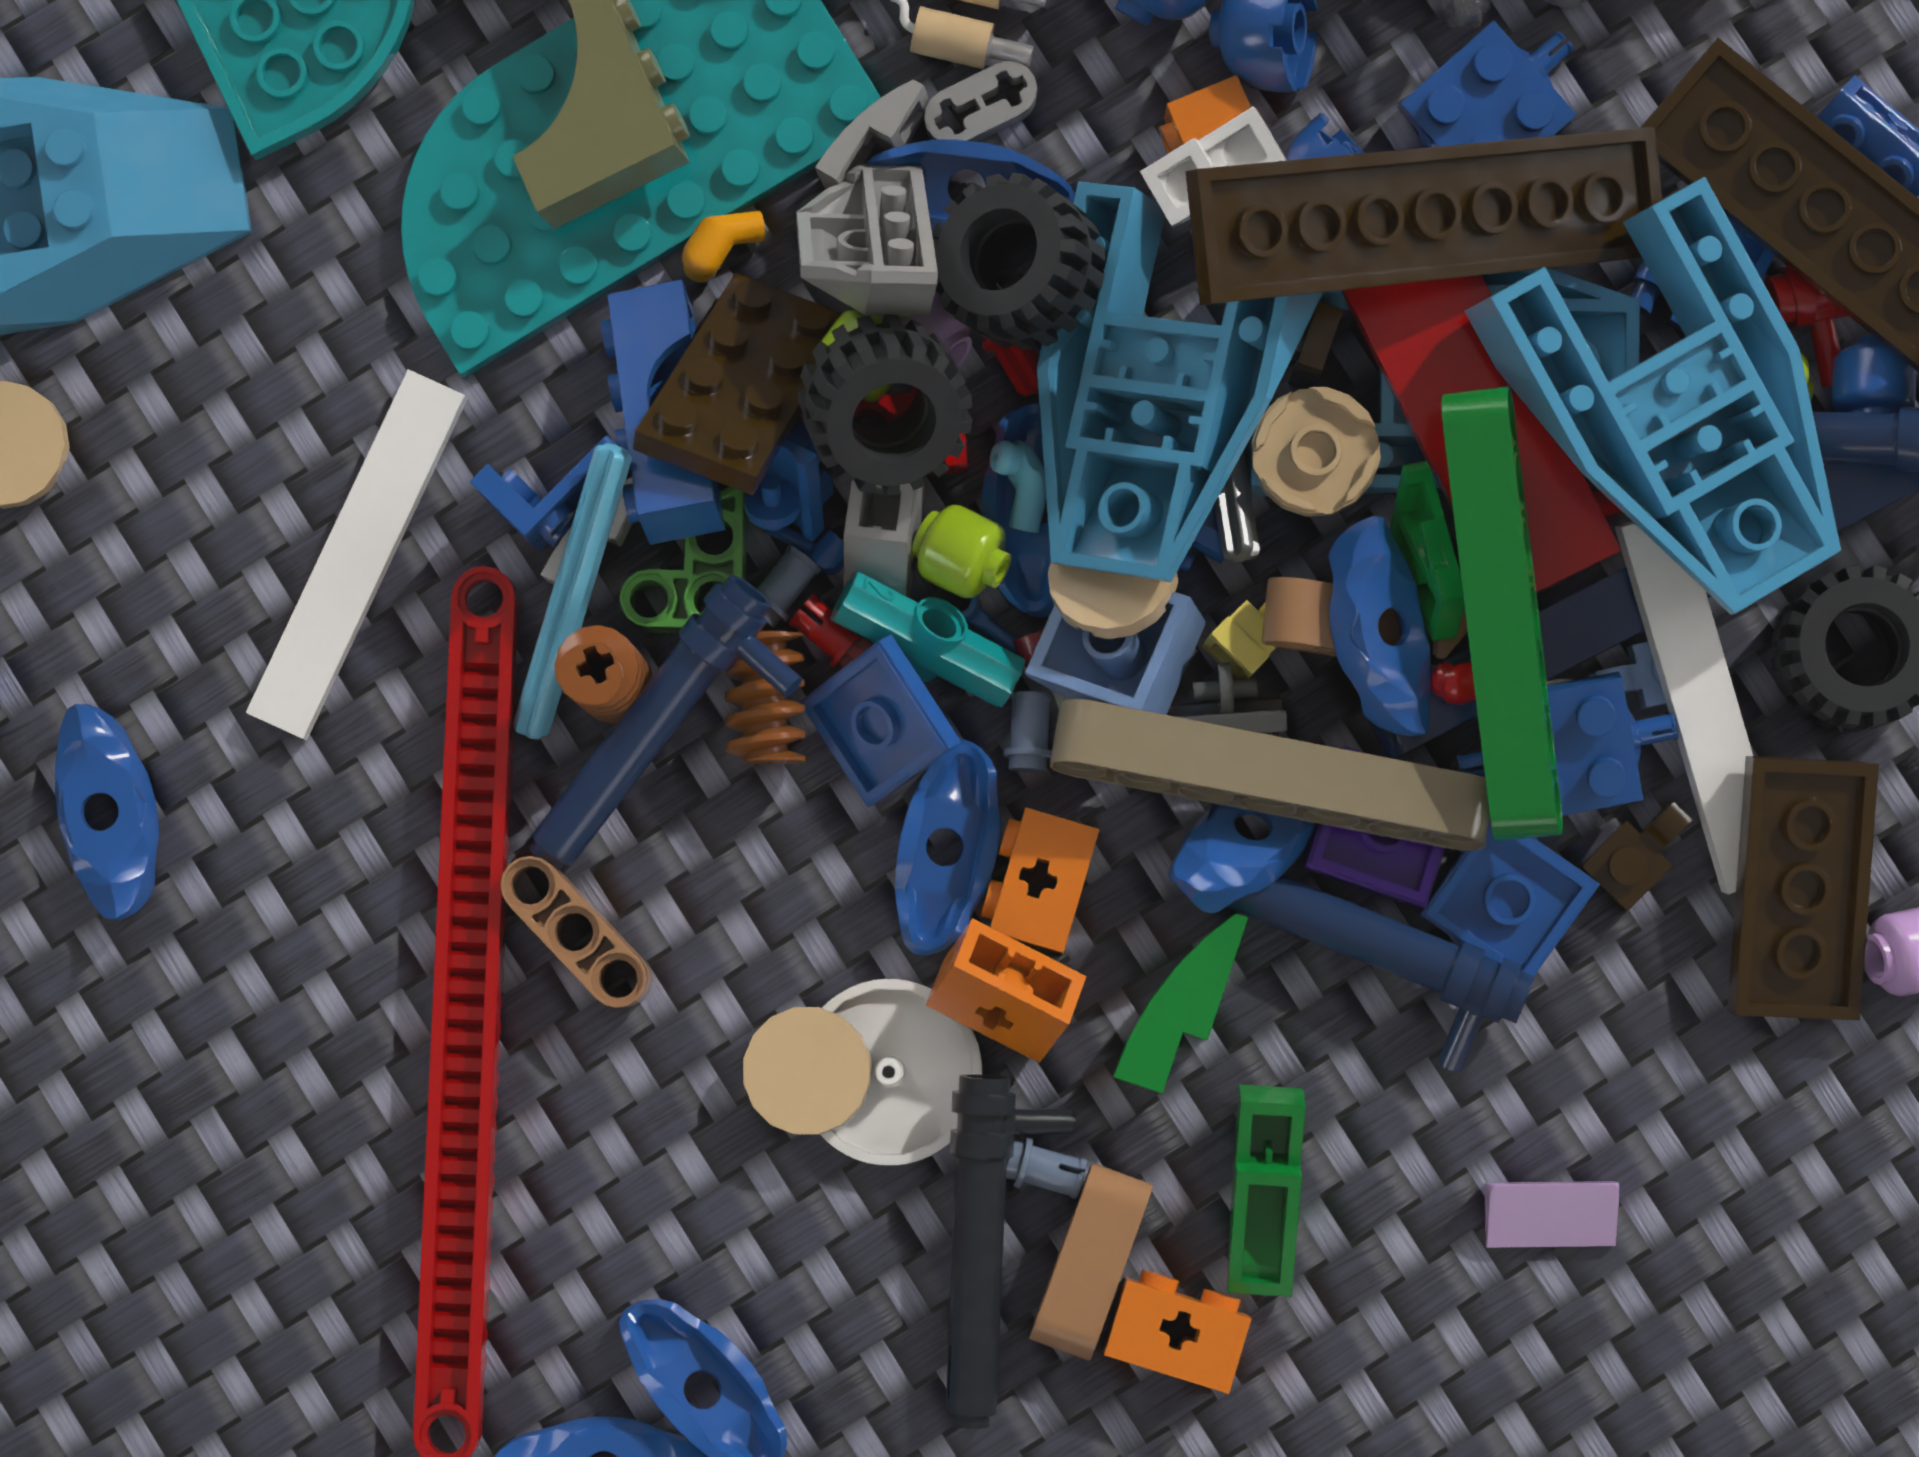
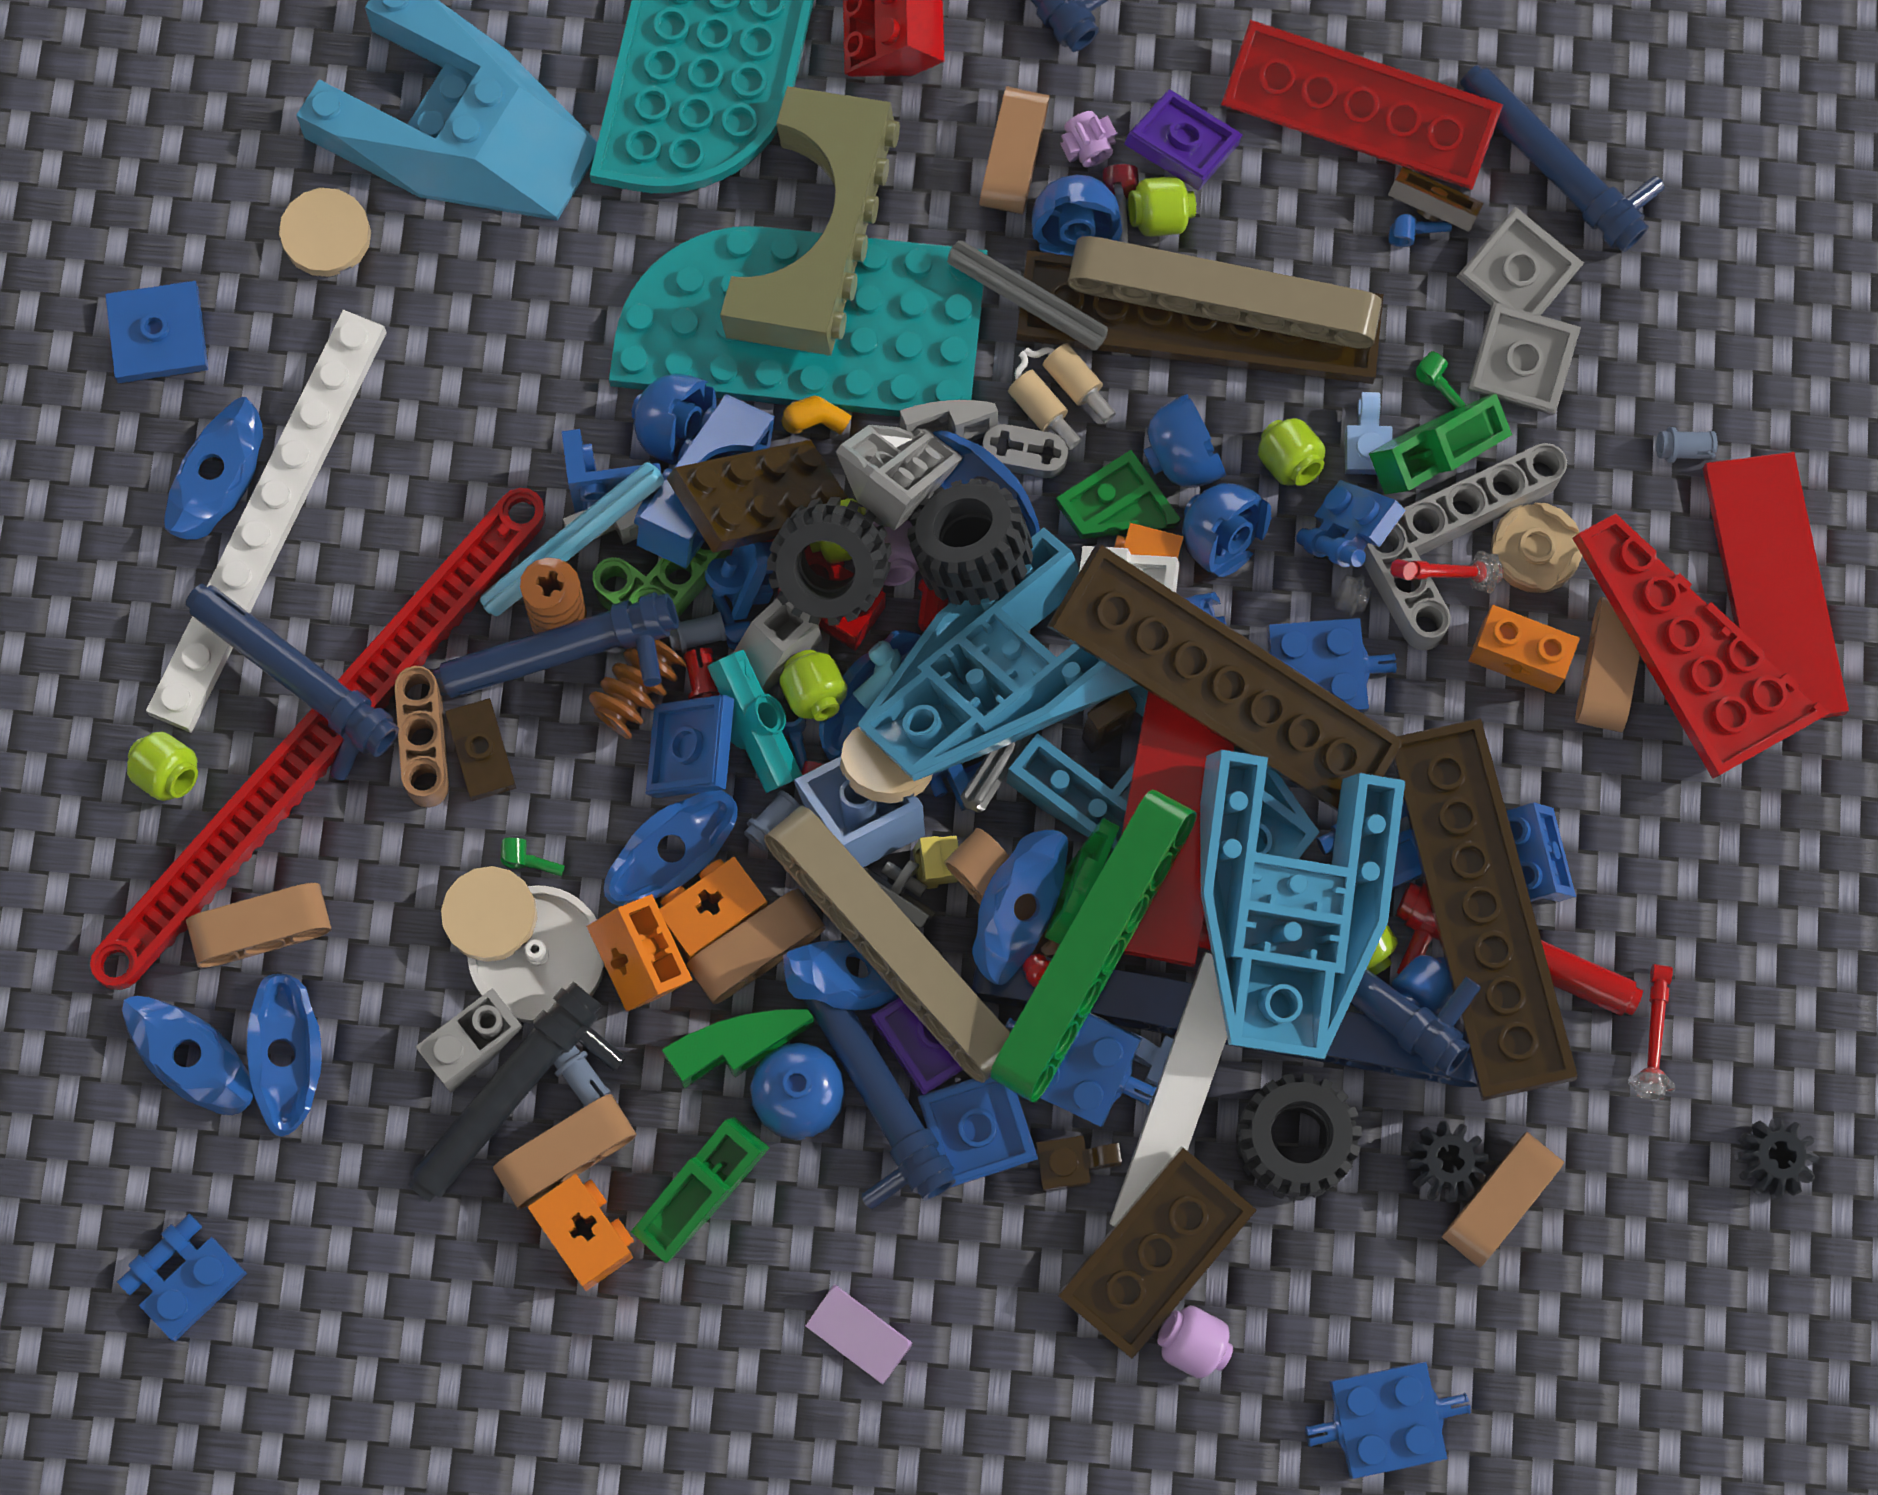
camera: 25 degrees right, 10 degrees down
white tile [246,369,468,741] -> none
tan tile [1251,387,1381,517] -> none
none -> lime head [127,731,198,801]
none -> white plate [146,310,387,733]
none -> dark blue cylinder [186,584,399,780]
none -> medium nougat beam [186,883,331,968]
none -> light grey slope [415,988,522,1093]
none -> dark brown plate [445,698,517,802]
none -> green hand [500,838,565,876]
none -> blue cylinder [632,373,717,466]
none -> medium nougat beam [686,889,826,1004]
none -> blue cylinder [750,1043,845,1140]
none -> green wing [1055,450,1181,539]

